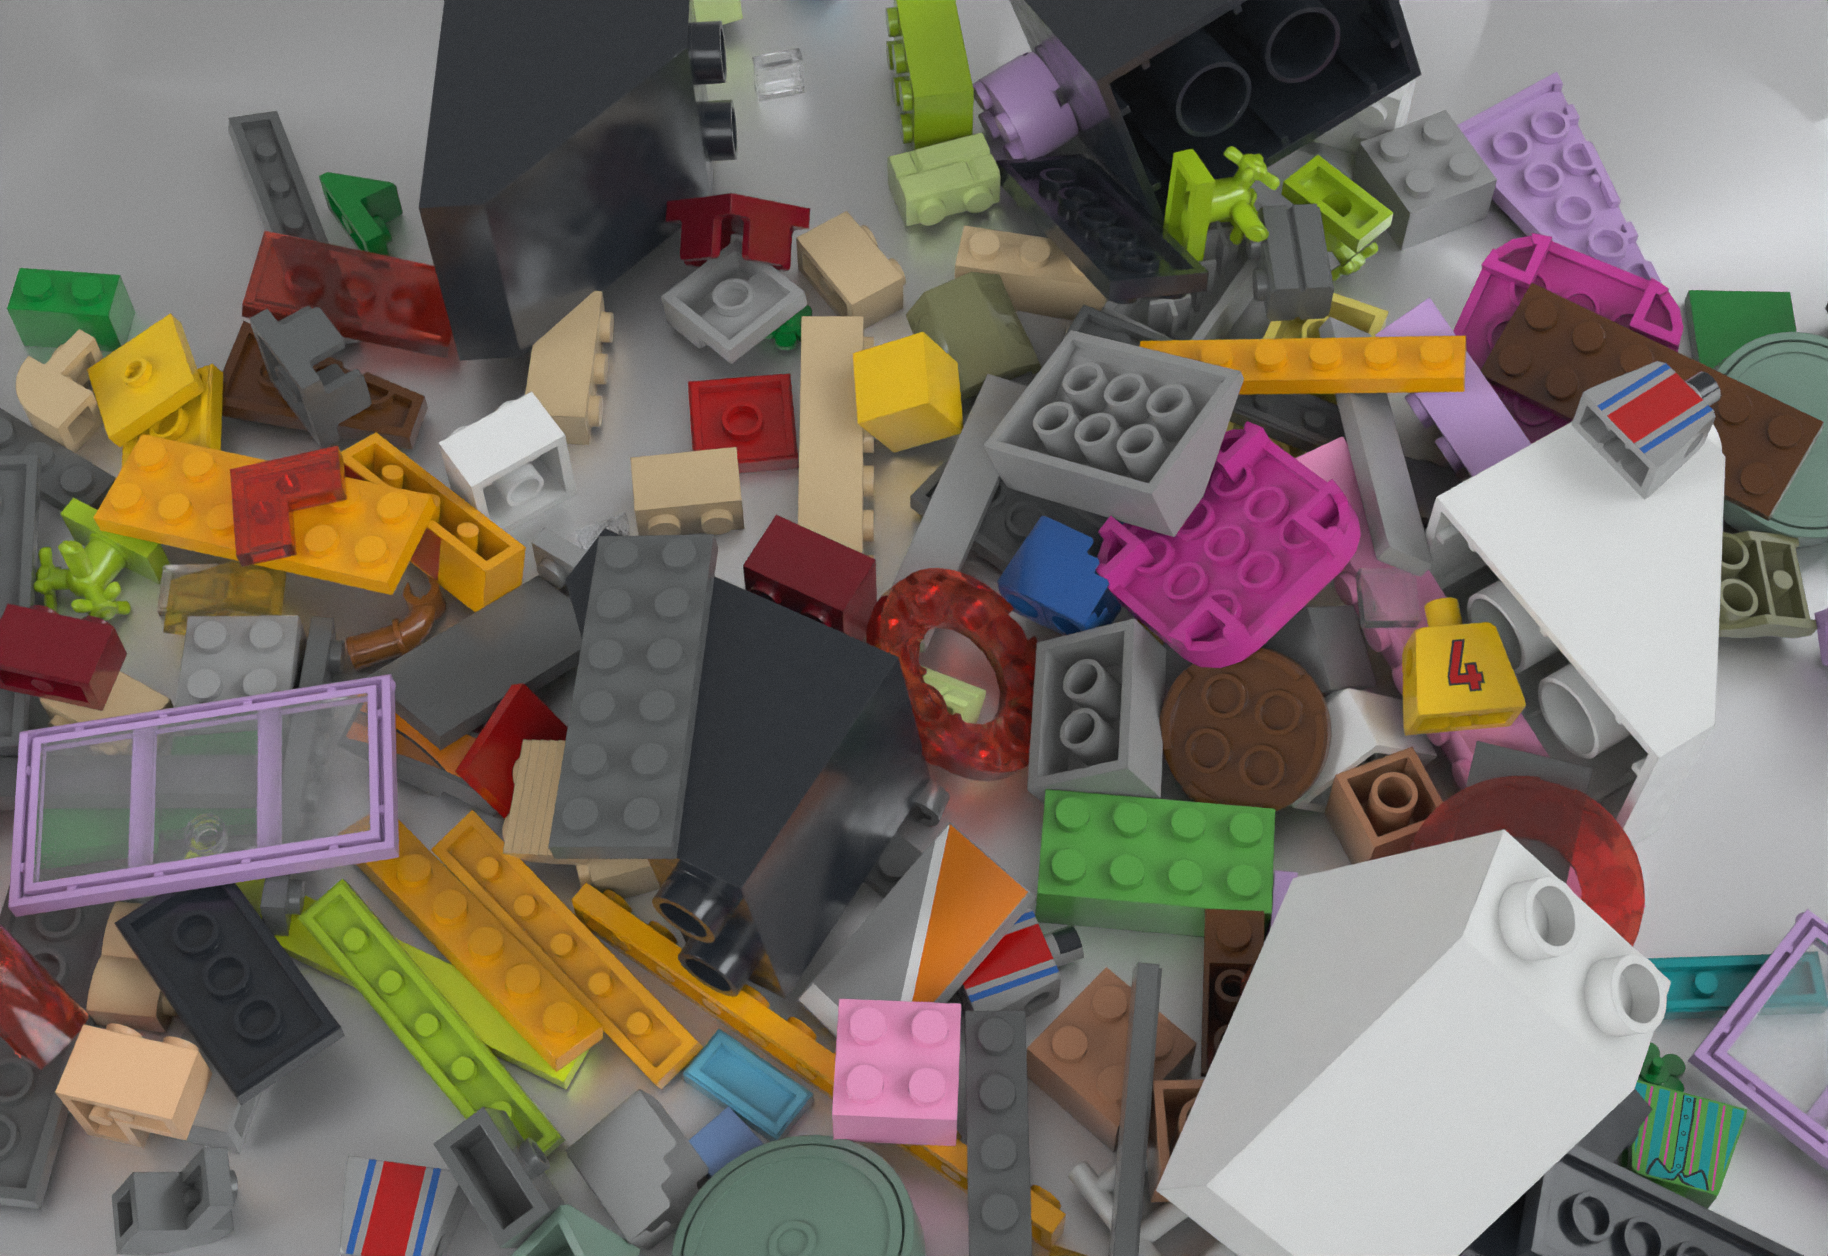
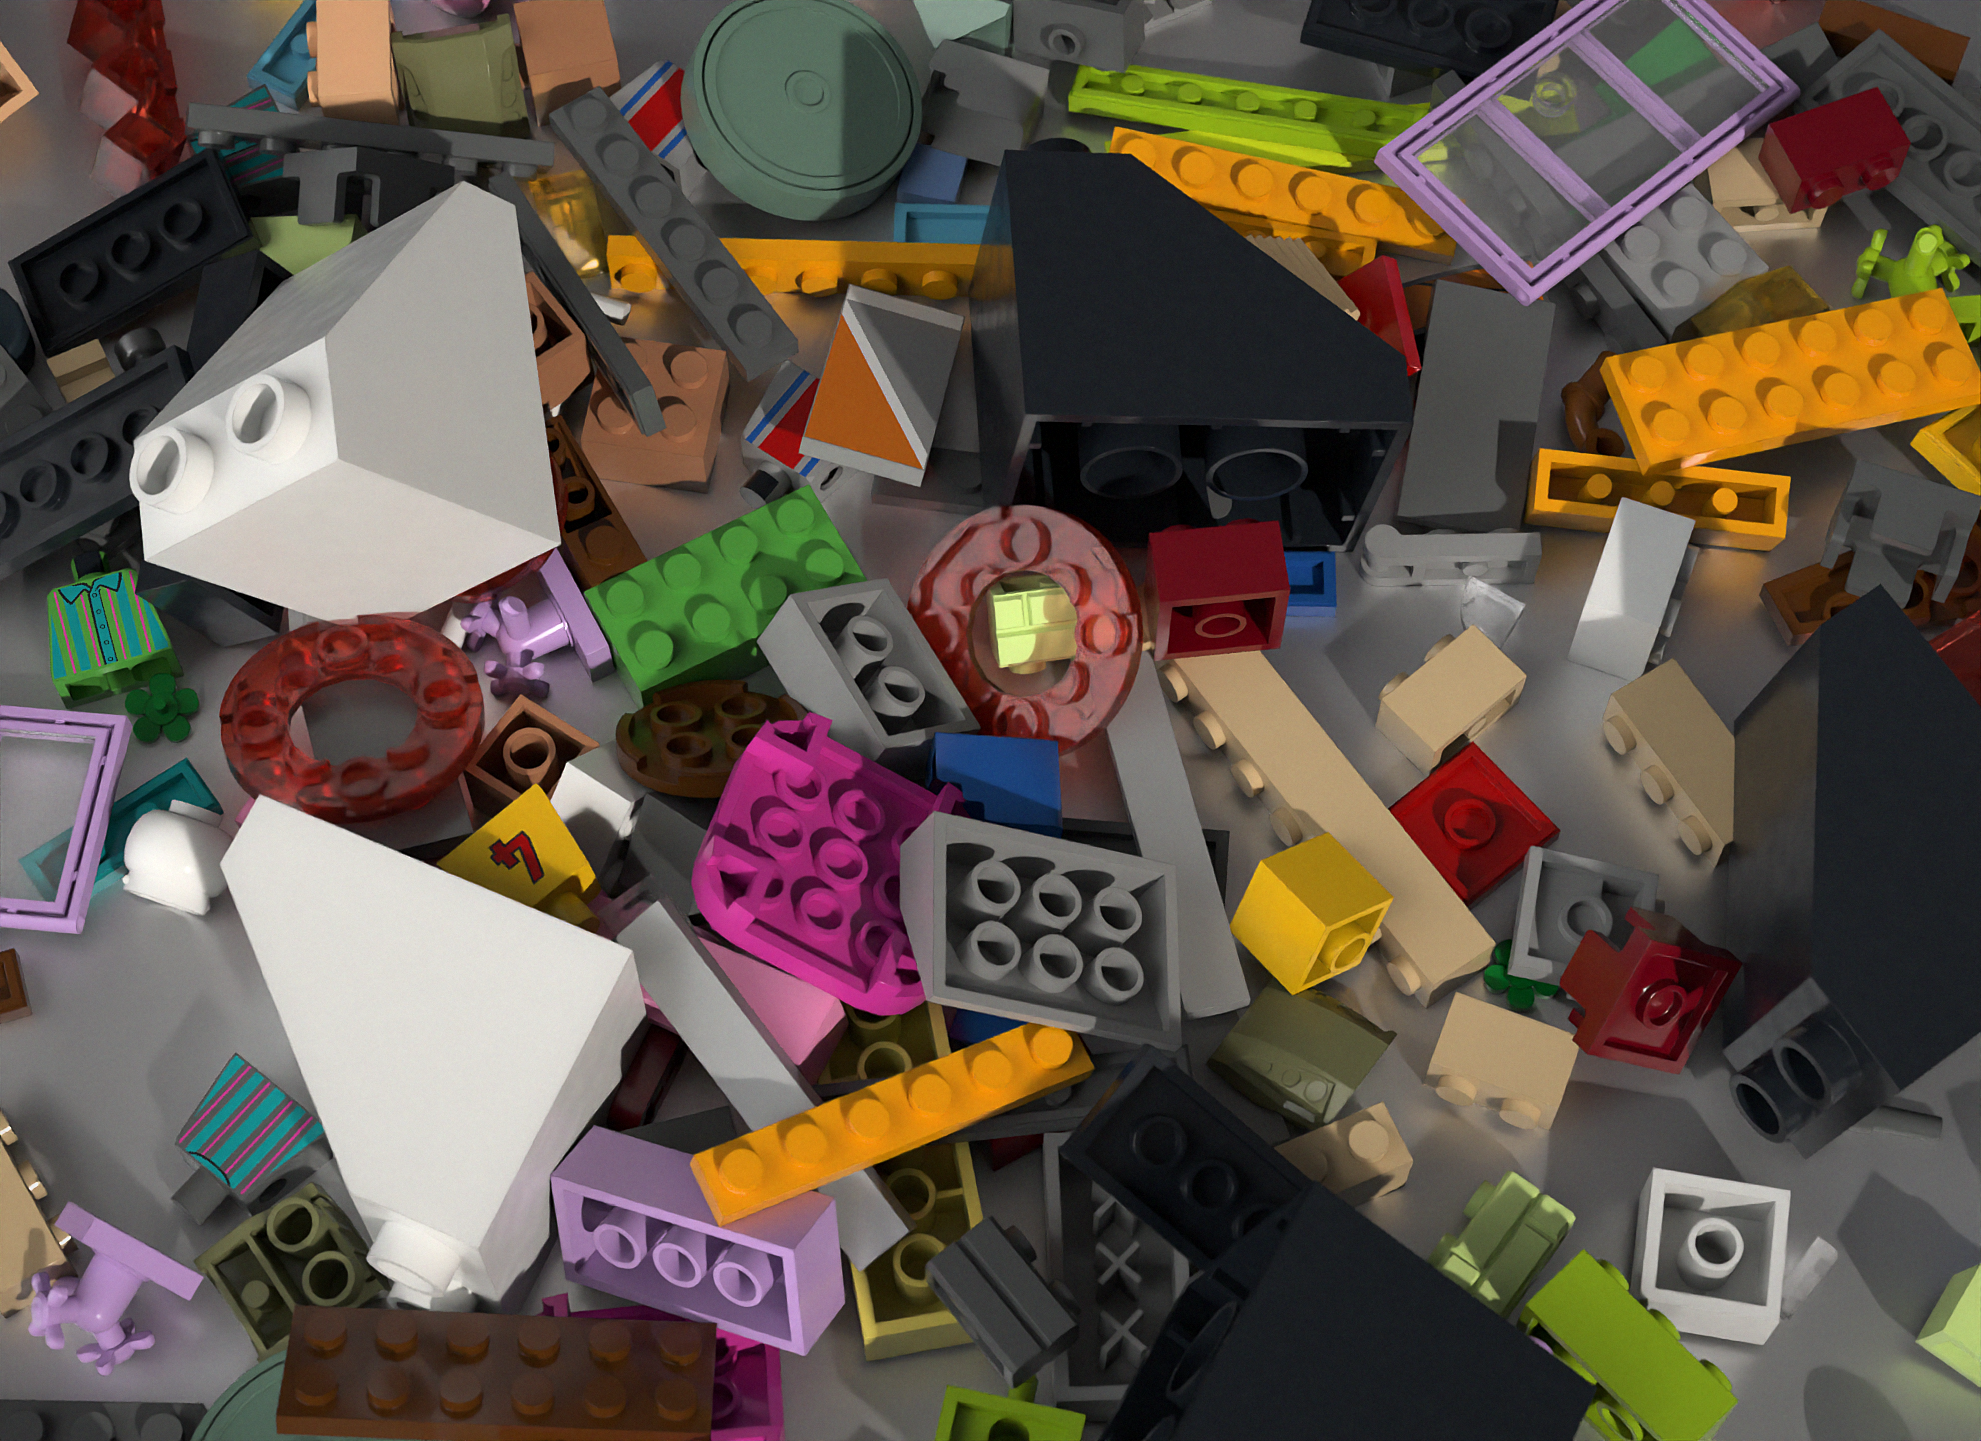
camera: 145 degrees right, 5 degrees up
clear red tile [230,446,347,567] -> none
dark grey plate [548,534,718,859] -> none
bright pink brick [832,999,961,1146] -> none
lime piece [1163,146,1280,261] -> none
light grey torso [1572,361,1721,500] -> none
none -> white piece [123,800,233,916]
none -> dark grey torso [170,1053,334,1226]
none -> white brick [1630,1168,1791,1345]

